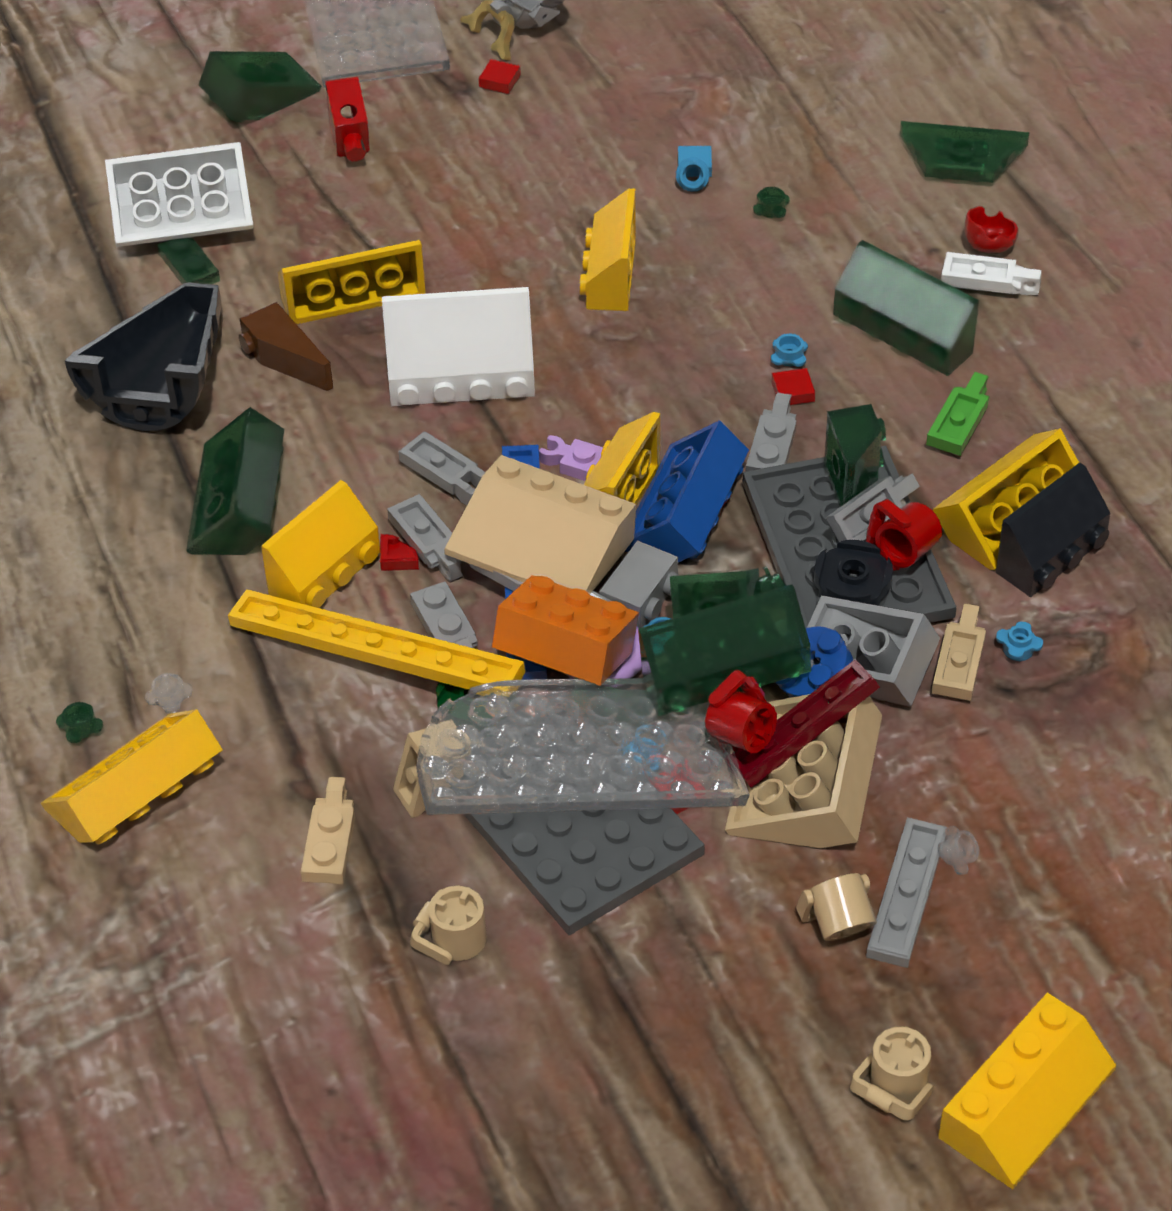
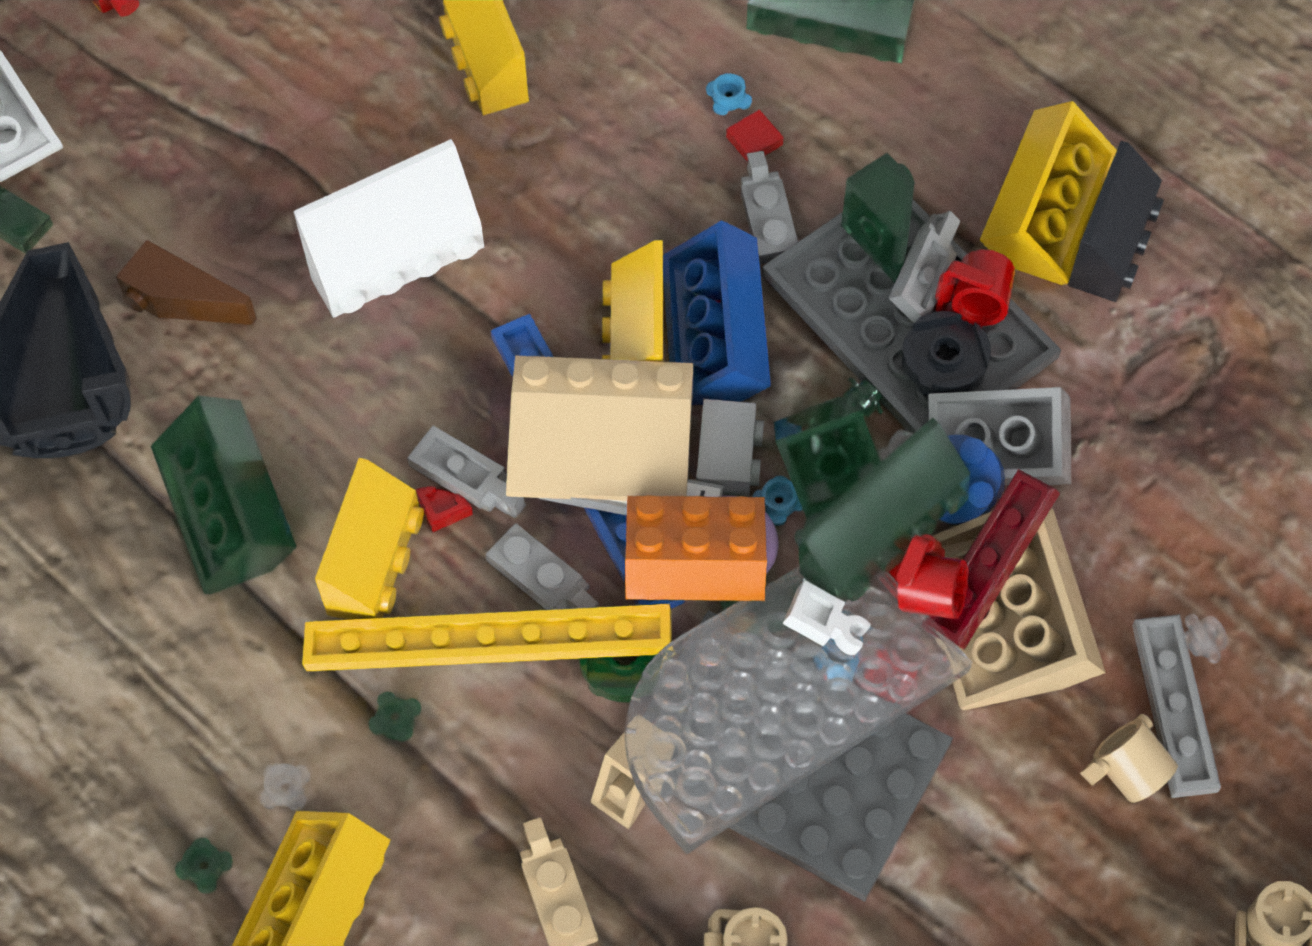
camera: 25 degrees left, 15 degrees up
yellow slope [277,240,426,324] -> none
light grey hinge [398,431,486,505] -> none
lavender plate [539,435,603,481] -> none
bright green hinge [926,372,990,456] -> none
tan hinge [932,604,986,701] -> none
dark azure plate [996,622,1043,661] -> none
none -> clear green plate [368,691,422,742]
none -> white plate [783,580,871,655]

